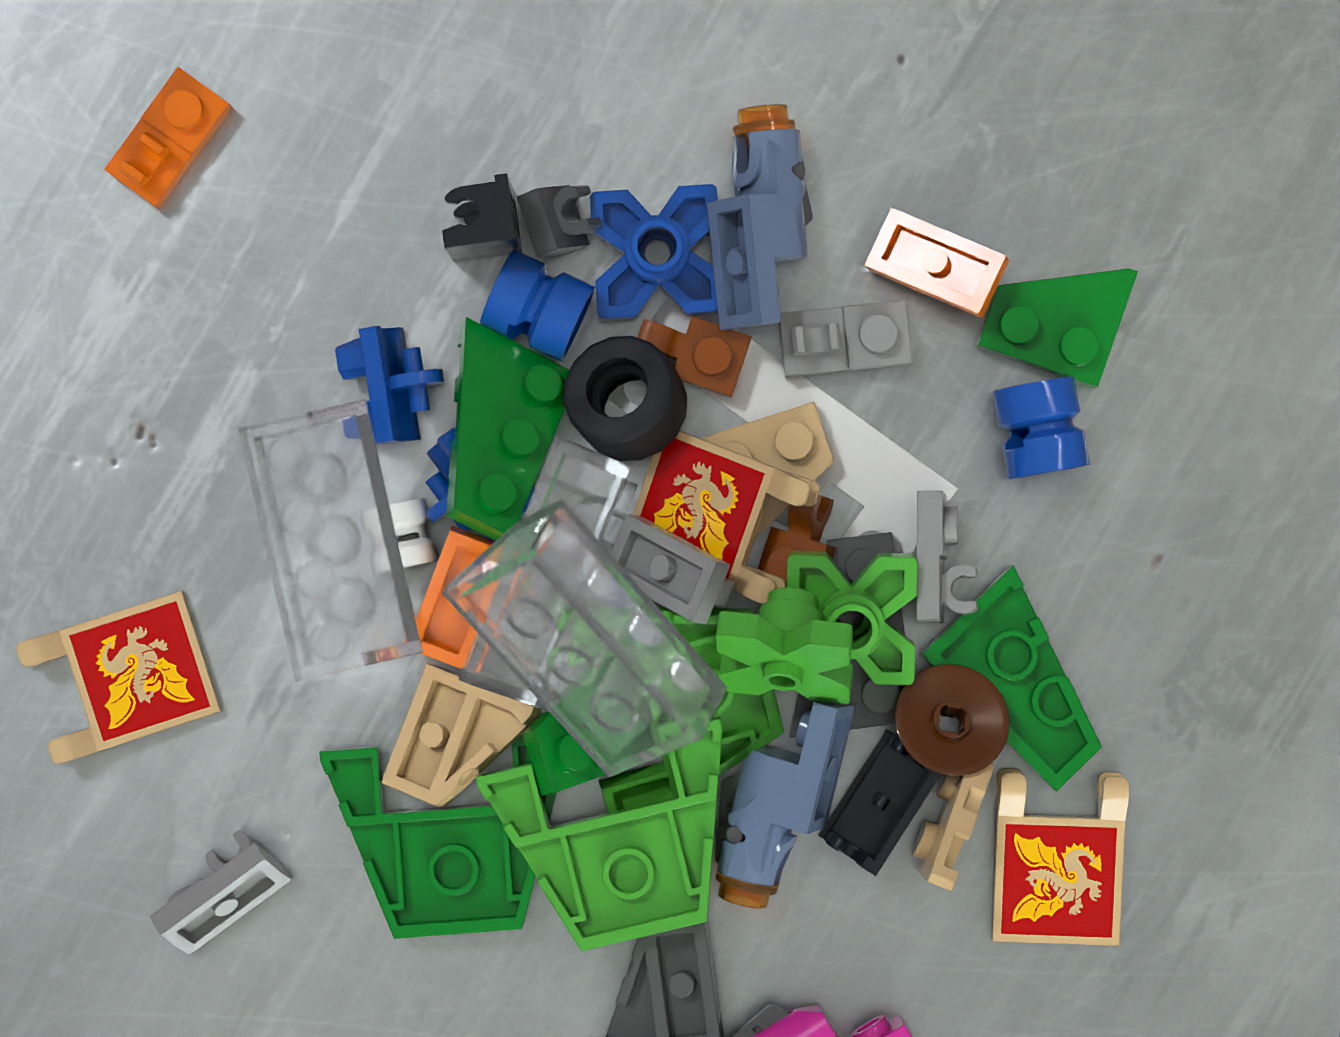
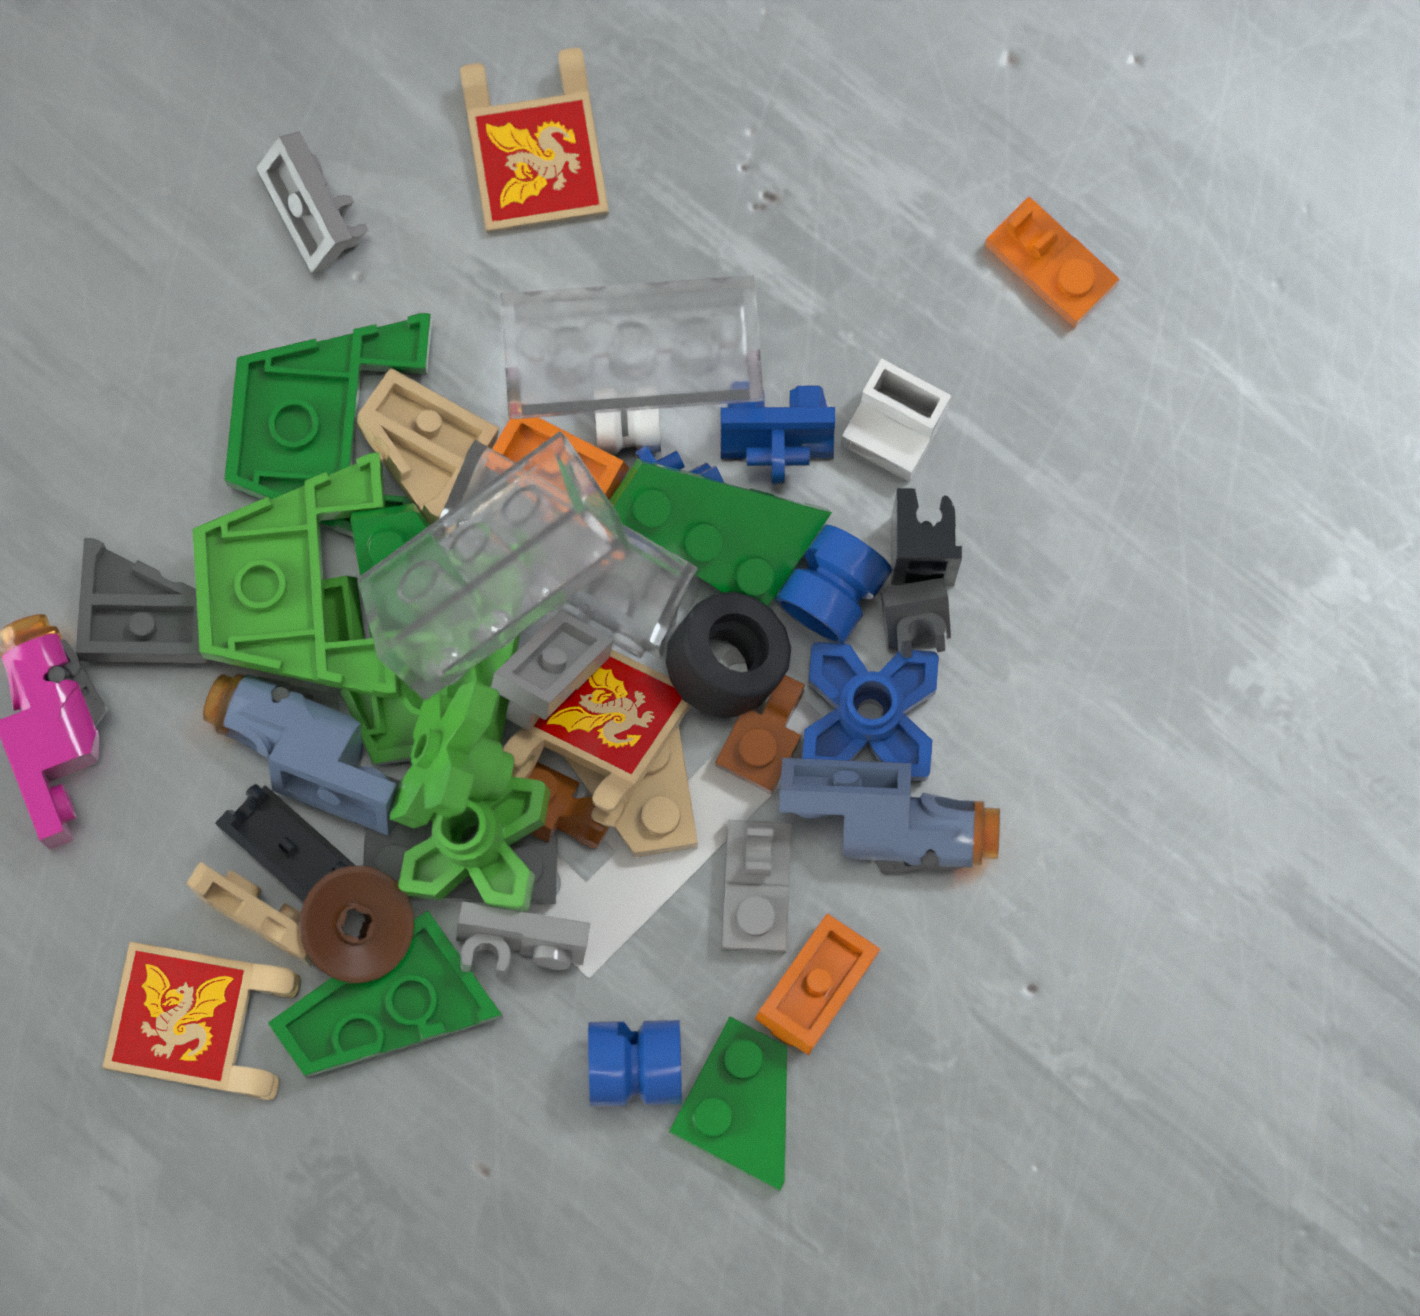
camera: 100 degrees right, 10 degrees down
none -> white piece [841,358,952,482]

